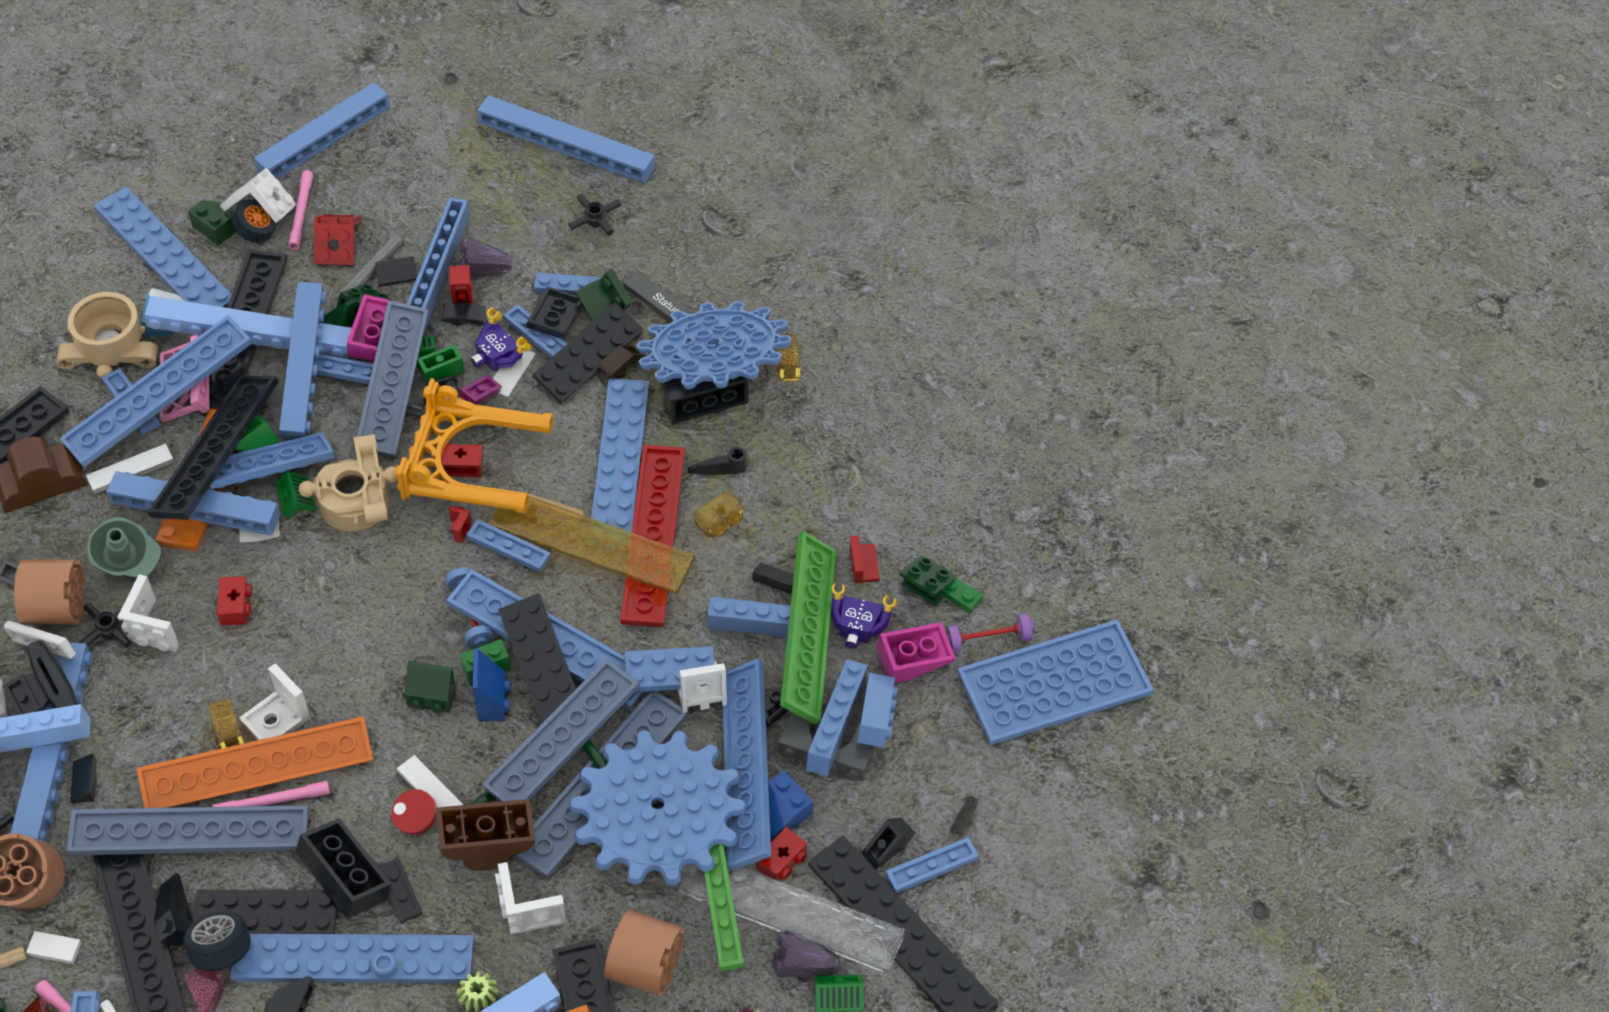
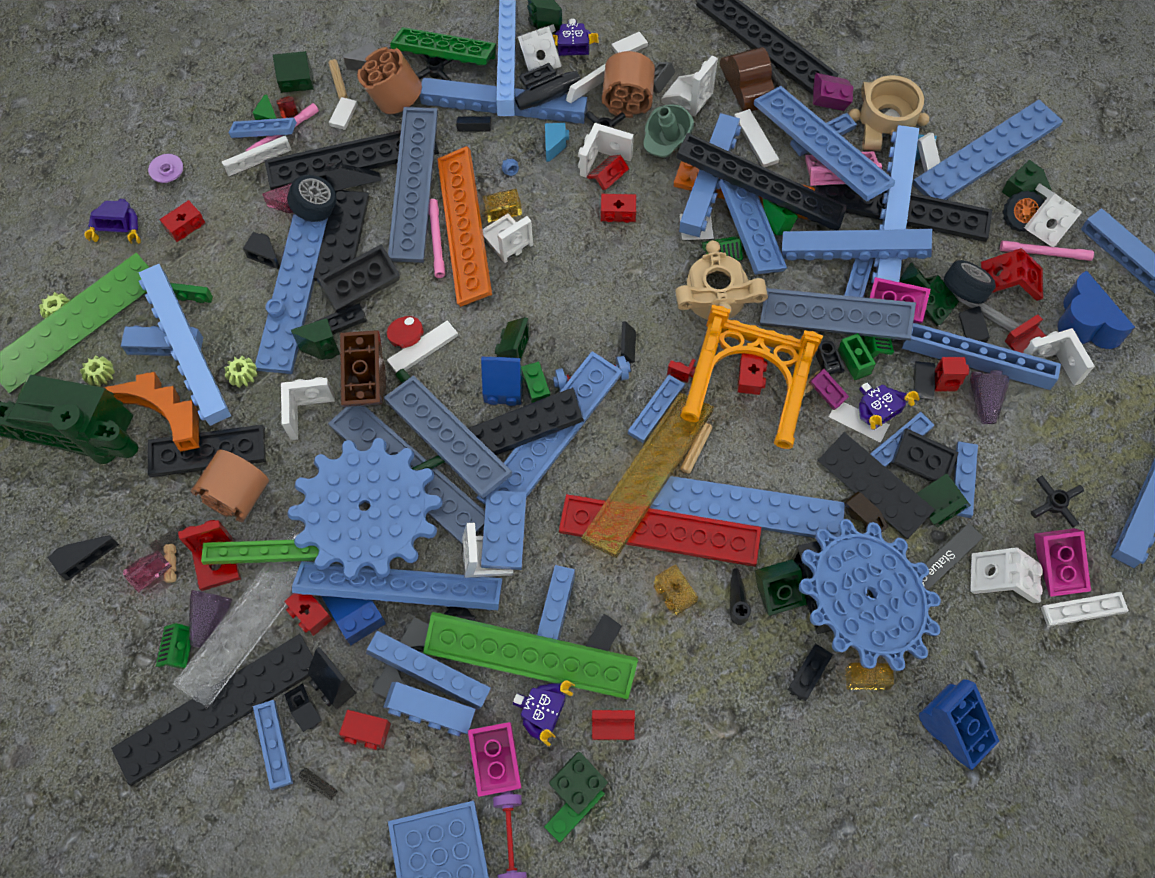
camera: 100 degrees right, 10 degrees up
none -> red bracket [178,520,241,591]
none -> dark green slope [291,318,340,360]
none -> black slope [308,647,356,710]
none -> red brick [339,710,391,750]
none -> medium blue plate [501,158,519,176]
none -> dark azure slope [545,123,569,162]
none -> red panel [587,155,629,190]
none -> black slope [621,321,636,363]
none -> white bracket [661,56,718,116]
none -> dark green slope [754,559,807,616]
none -> black hinge [787,643,834,701]
none -> magenta slope [813,73,853,111]
none -> blue brick [919,679,999,770]
none -> black wheel [944,260,996,304]
none -> white bracket [970,547,1043,603]
none -> red panel [1005,314,1046,353]
none -> white bracket [1023,328,1095,386]
none -> dark pink slope [1034,528,1091,597]
none -> white tile [1041,592,1128,627]
none -> blue brick [1057,271,1135,349]

